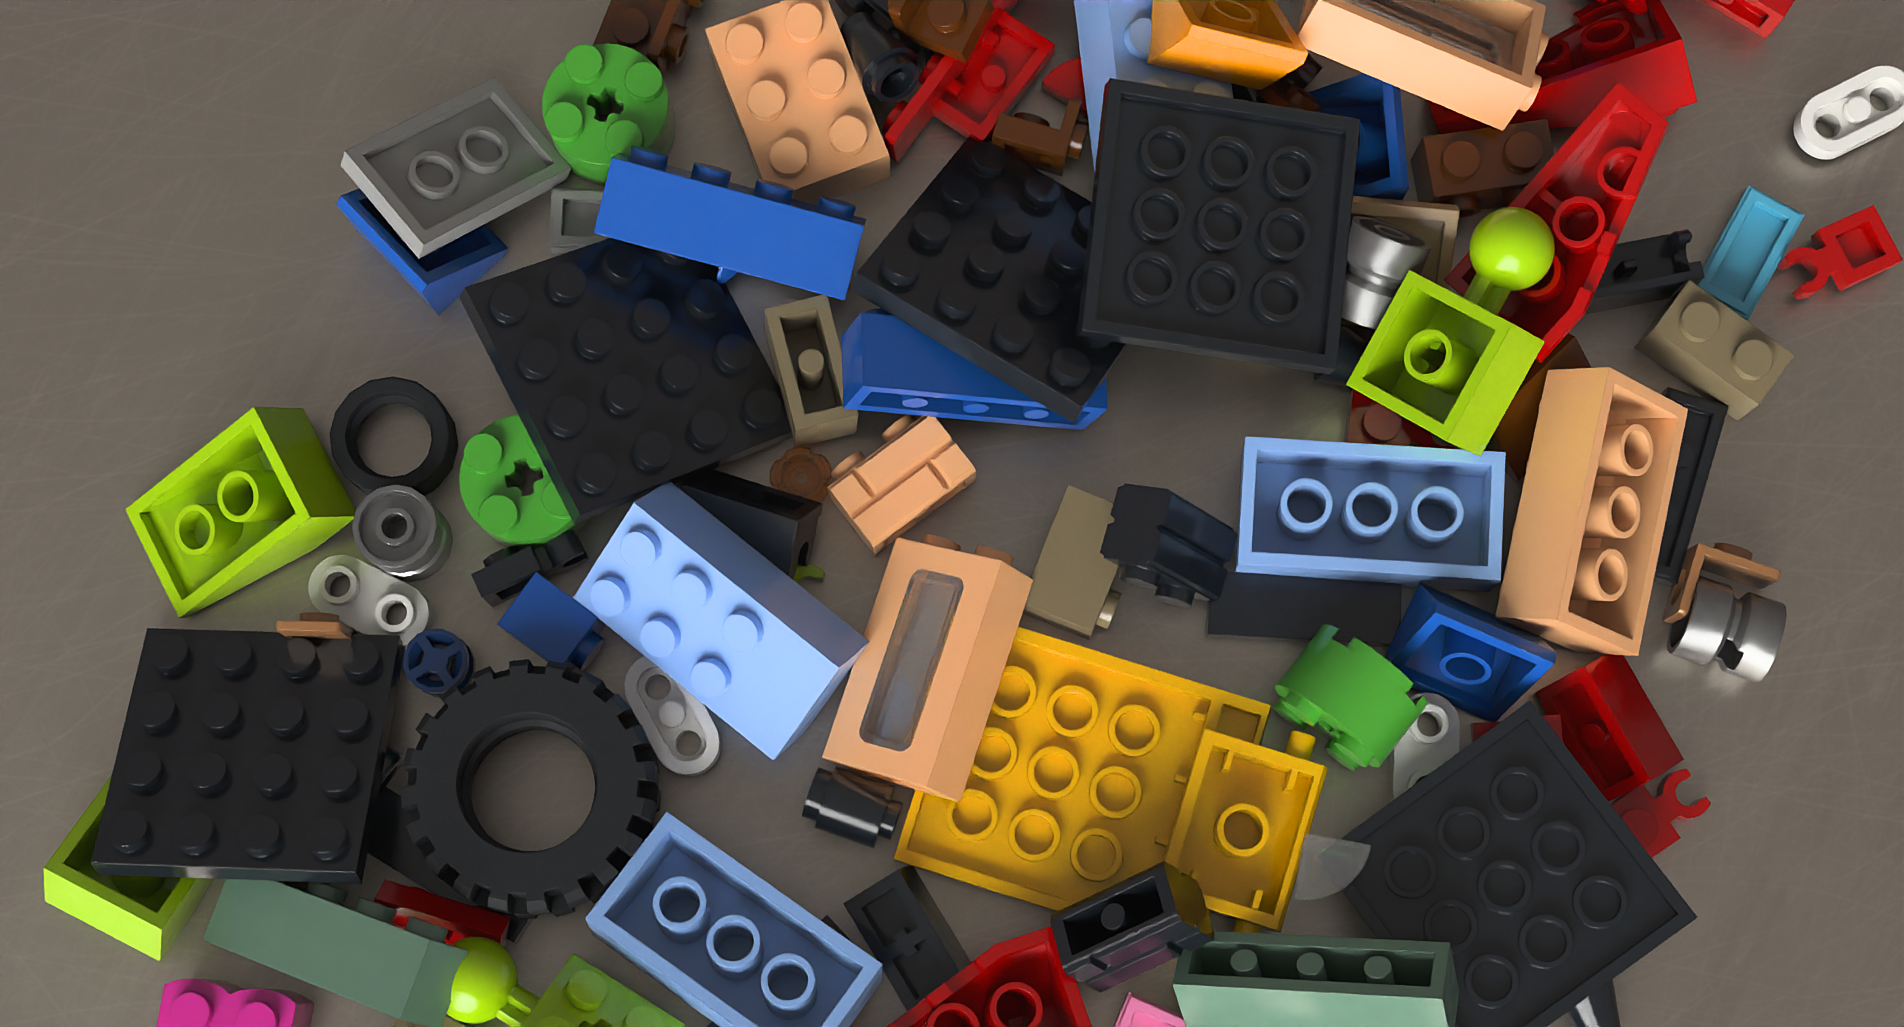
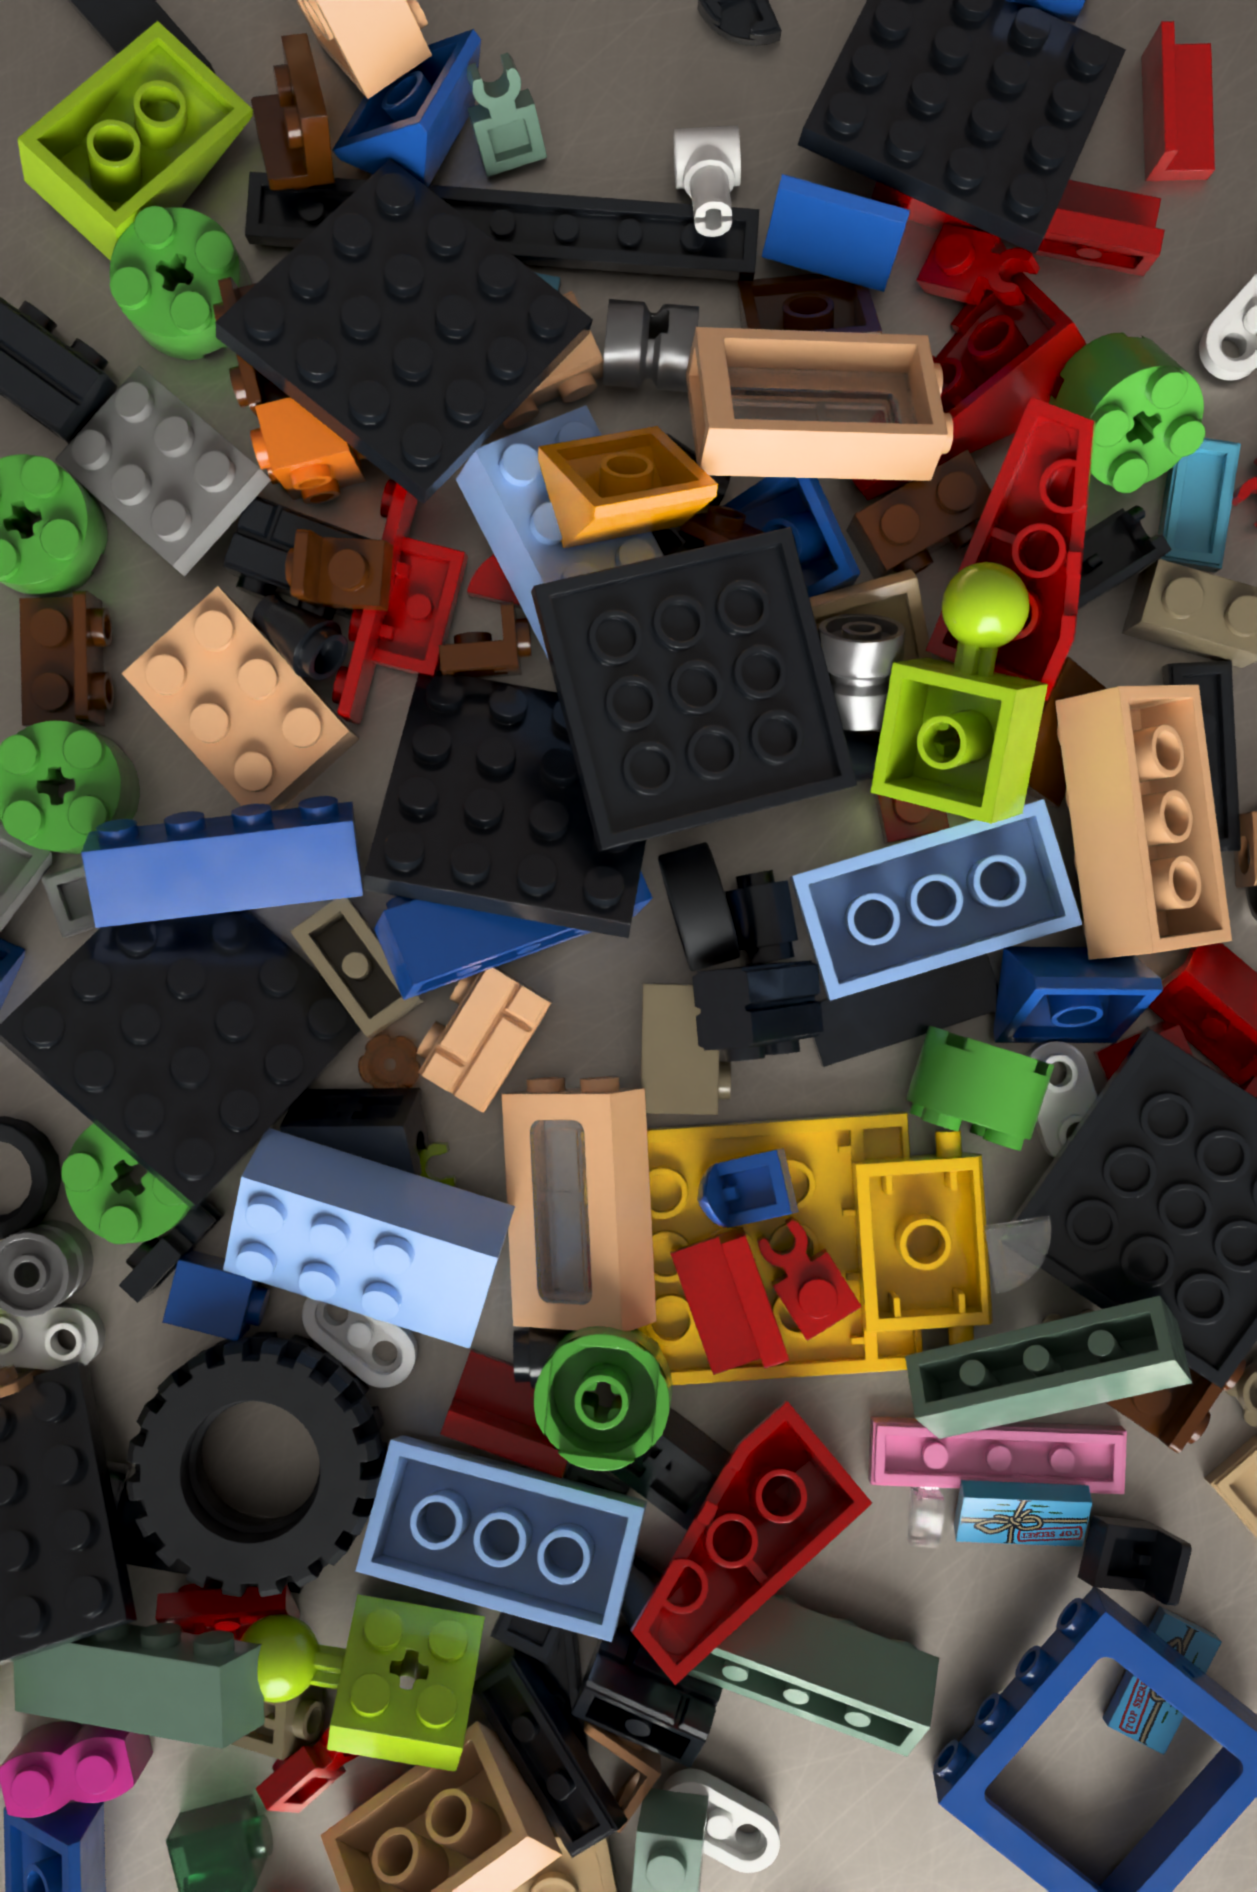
camera: 20 degrees left, 10 degrees up
dark blue wheel [403,629,476,698] -> none
black brick [1050,861,1215,992] -> none
none -> red panel [440,1348,568,1479]
none -> bright green brick [534,1326,673,1471]
none -> black tyre [658,842,740,971]
none -> red panel [670,1226,789,1375]
none -> blue plate [697,1148,799,1228]
none -> black brick [725,870,798,966]
none -> red plate [757,1216,862,1341]
none -> bright green brick [1049,332,1206,493]

